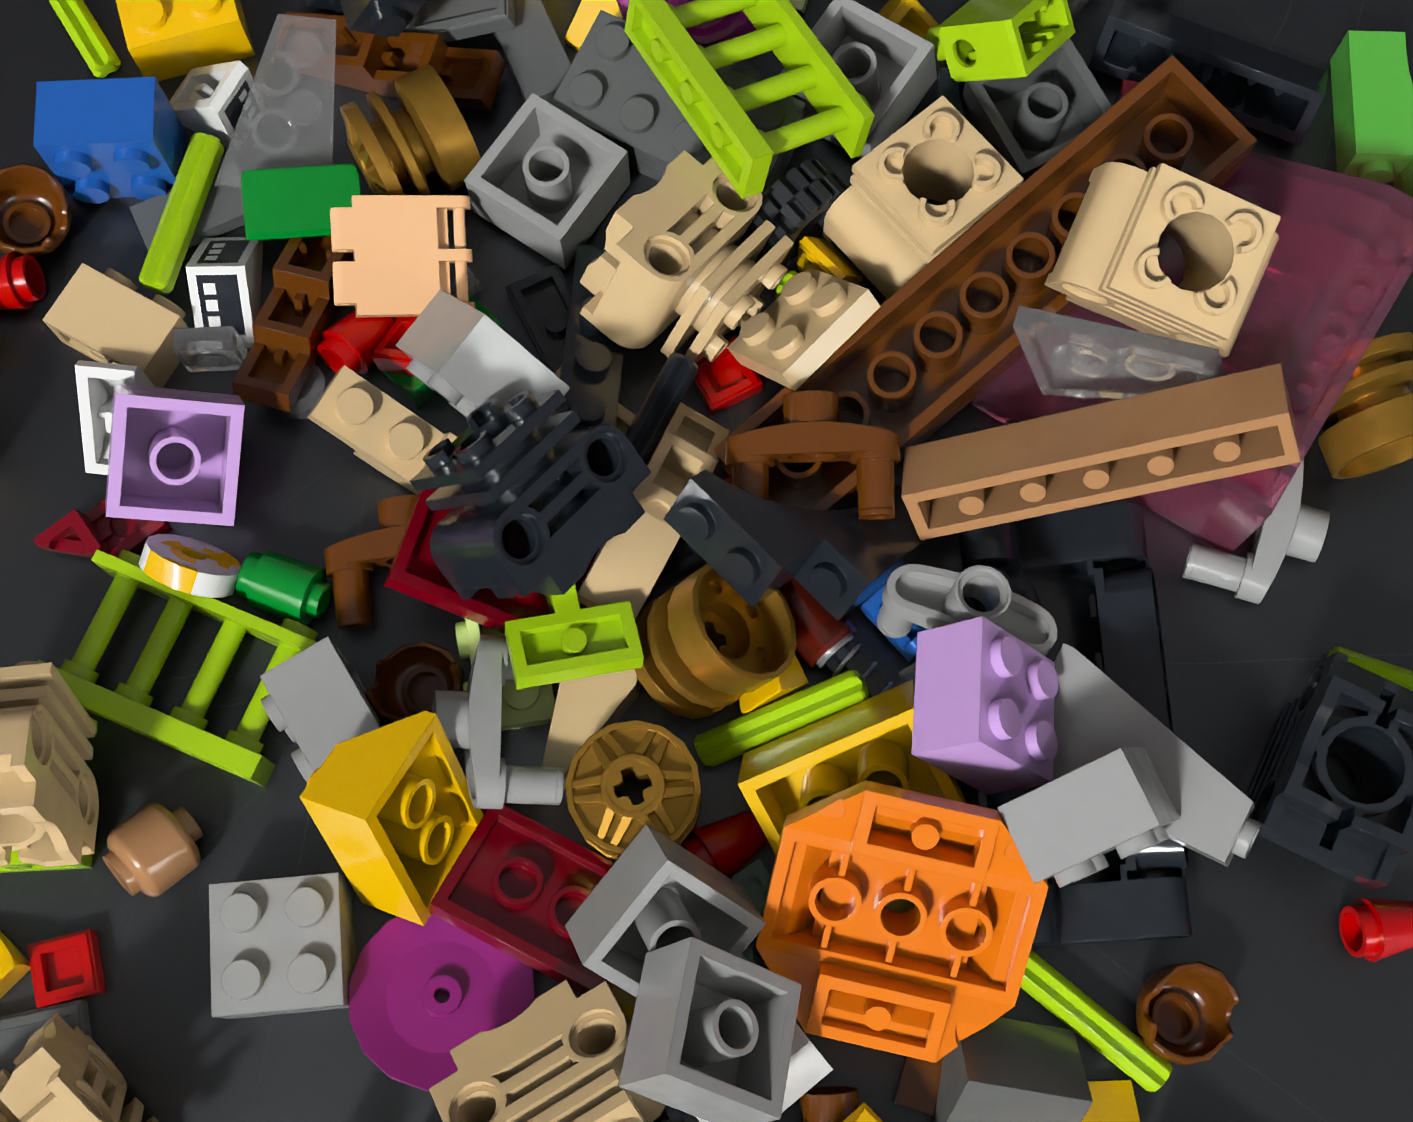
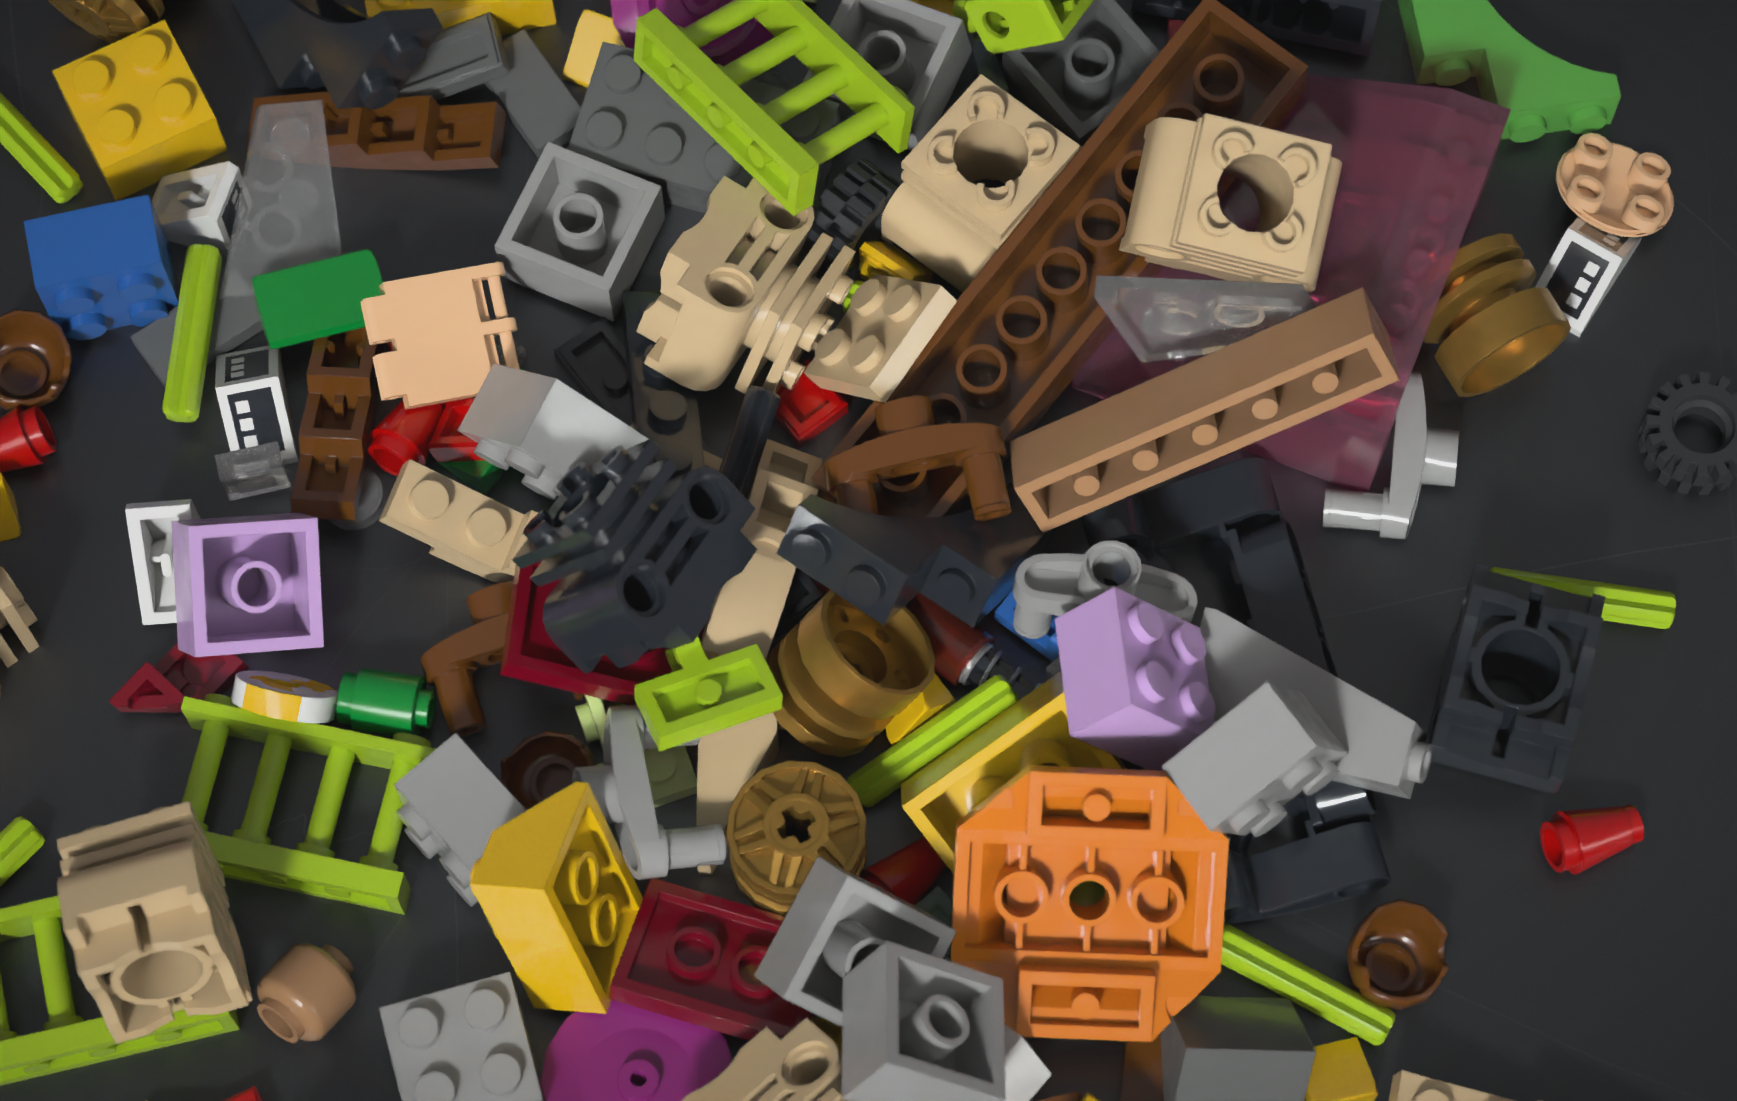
camera: 10 degrees left, 5 degrees down
tan brick [43,263,196,388] -> none
pearl gold wheel [340,64,481,195] -> none

